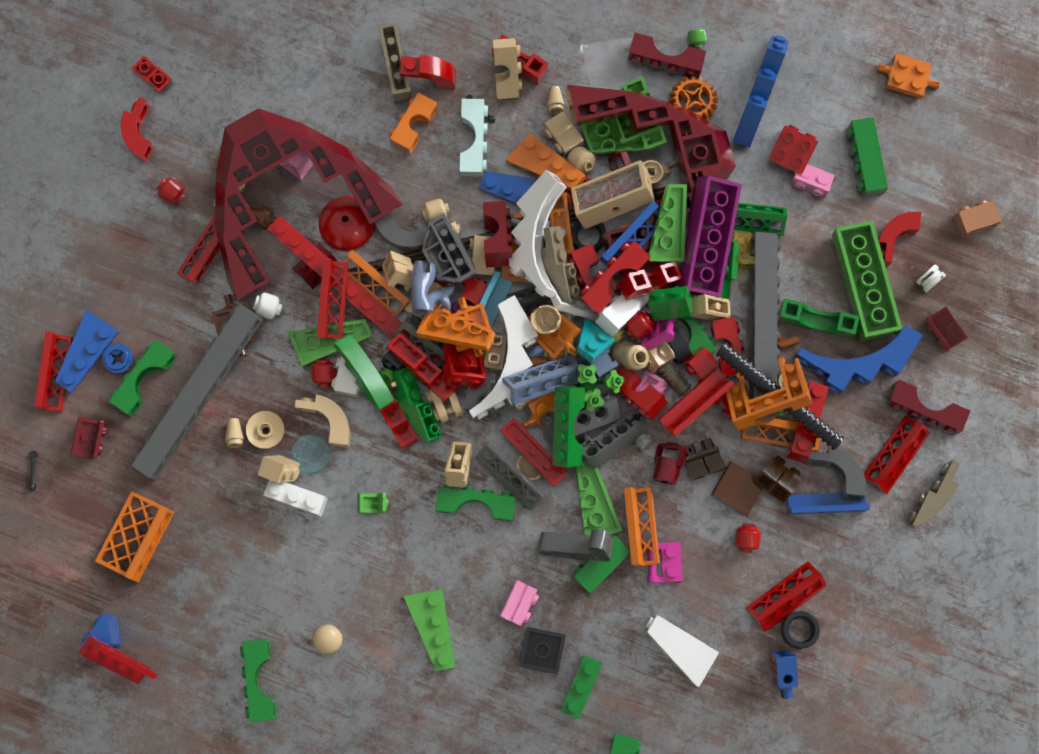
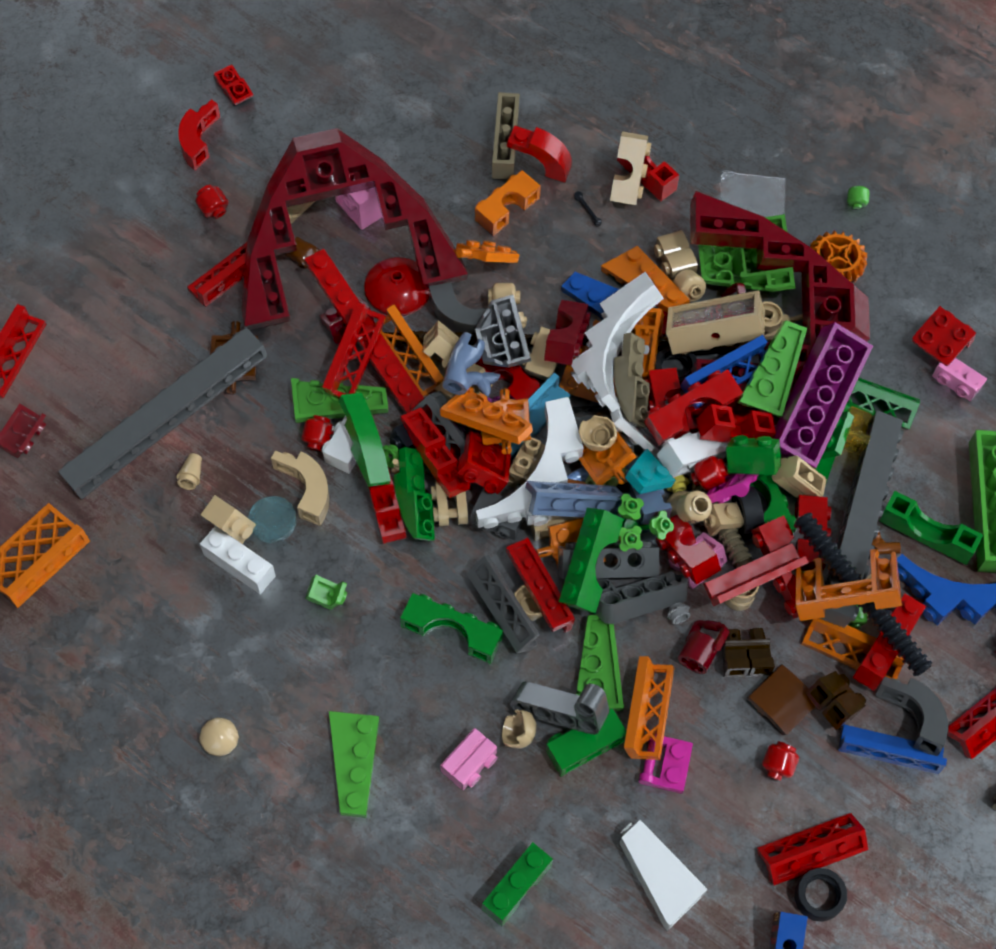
camera: 15 degrees right, 15 degrees down
blue wing [55,309,119,394] -> none
blue gear [102,343,133,374] -> none
green arch [109,340,178,418] -> none
green arch [240,639,276,722] -> none
tan dish [246,411,284,449] -> none
white head [253,292,282,319] -> none
tan brick [444,442,473,488] -> none
light aqua arch [460,99,488,177] -> none
black brick [519,627,566,675] -> none
tan cone [547,86,565,115] -> none
dark red arch [627,33,706,78] -> none
blue arch [733,35,789,147] -> none
none -> orange plate [456,240,519,263]
none -> tan hair [502,709,536,748]

